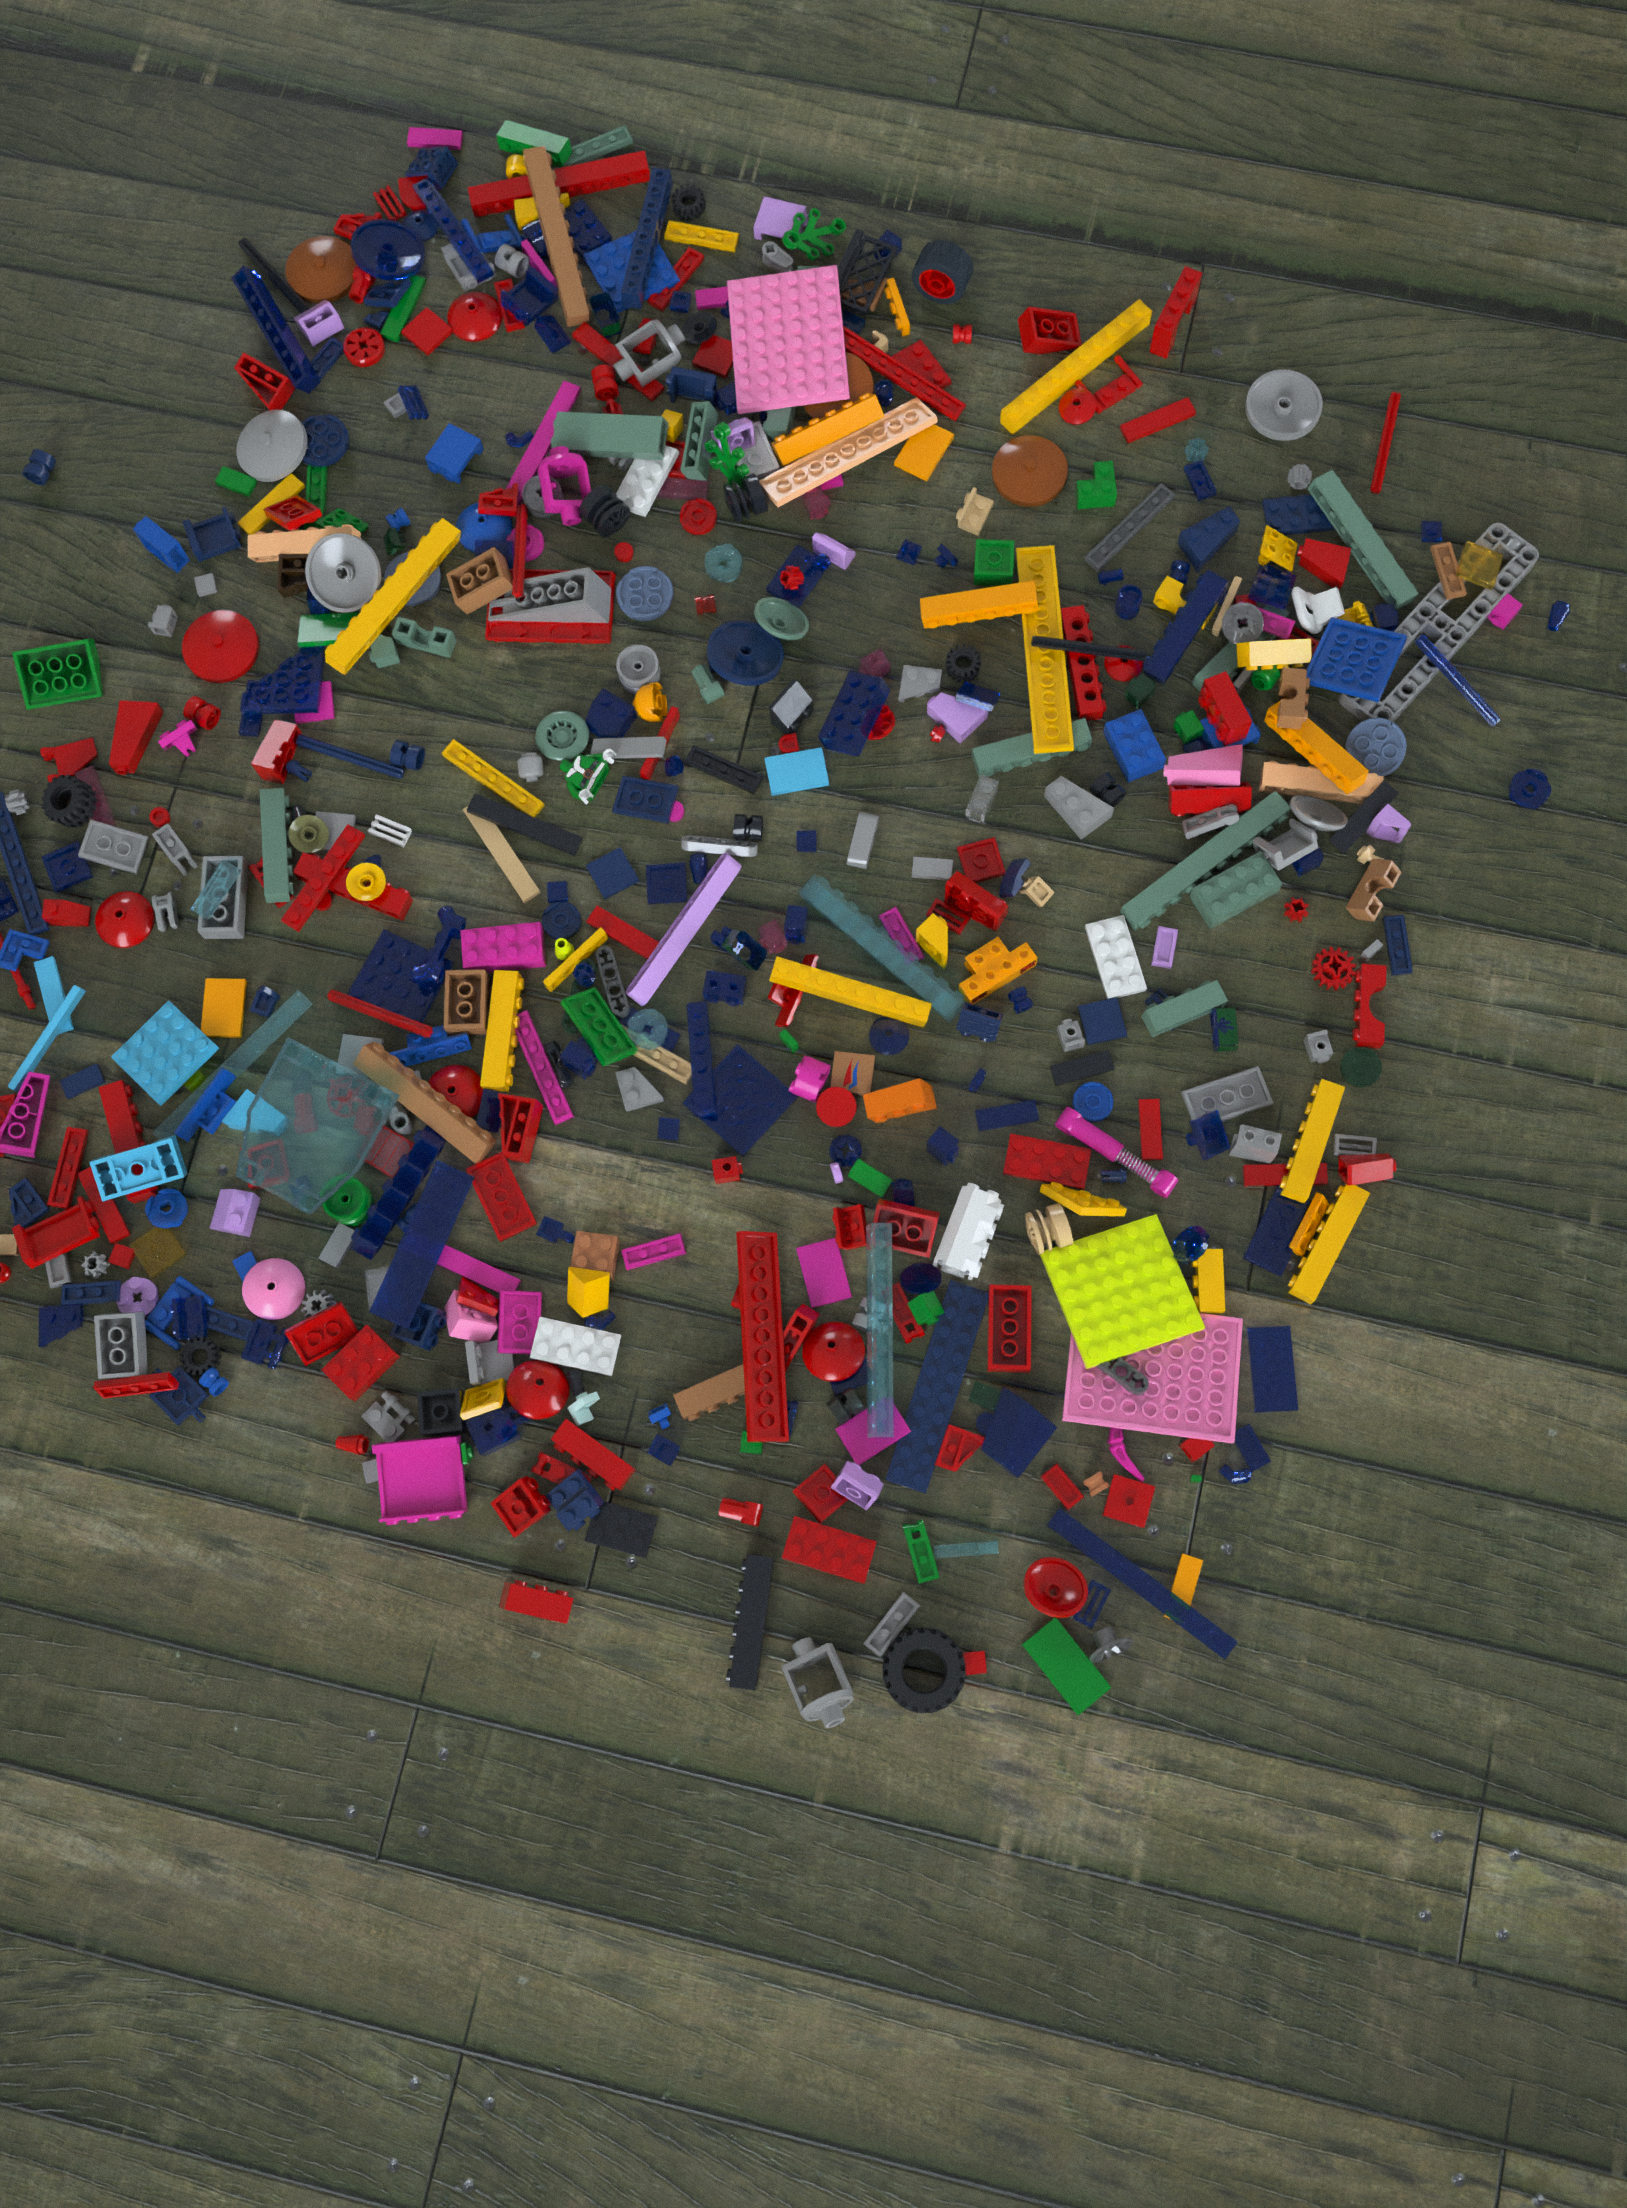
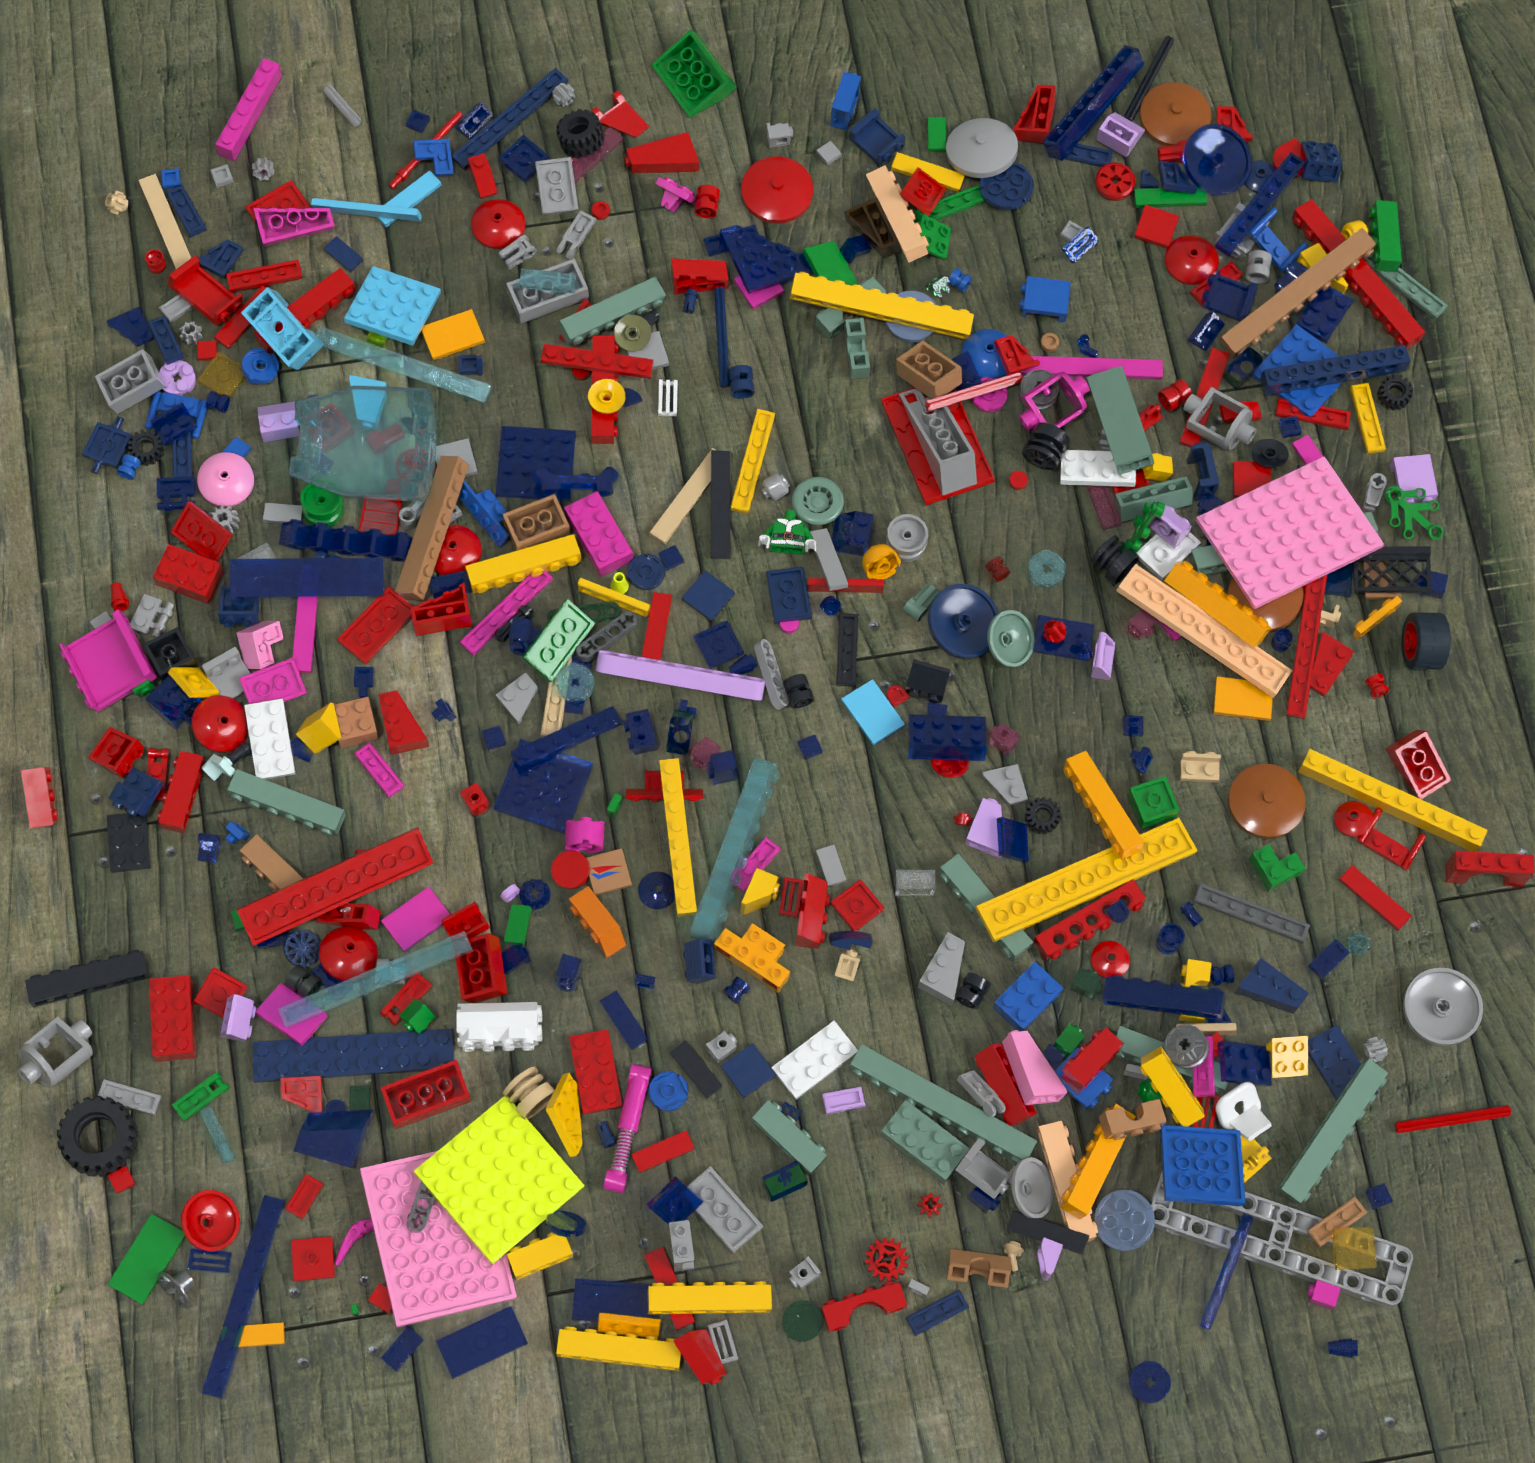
camera: 55 degrees right, 5 degrees down
red tile [93,1372,179,1399] -> none
blue bracket [174,1068,237,1142] -> none
light grey dish [305,533,381,612] -> none
red axle [327,989,433,1038] -> none
red tile [373,185,406,223] -> none
dark pink tile [407,127,463,150] -> none
red wing [456,1276,499,1317] -> none
dark pink tile [521,239,557,293] -> none
clear blue wheel [573,963,595,987] -> none
sand blue tile [616,566,674,621] -> none
red tile [679,498,717,535] -> none
red piece [718,1498,764,1527] -> none
light grey beam [847,812,879,869] -> none
clear blue dish [900,1263,942,1294] -> none
black axle [1031,635,1146,661] -> none
nougat wheel [1083,1471,1110,1497] -> none
clear blue arm [1219,1464,1252,1484] -> none
red slope [1297,538,1351,591] -> none
clear blue brick [1370,603,1399,632] -> none
none -> clear blue wheel [206,390,230,413]
none -> sand green brick [227,769,346,836]
none -> dark blue wheel [283,930,320,967]
none -> red wedge [378,690,429,755]
none -> clear blue tile [431,698,457,722]
none -> clear blue plate [926,703,947,725]
none -> medium nougat tile [1040,333,1059,352]
none -> clear blue tile [1105,899,1129,923]

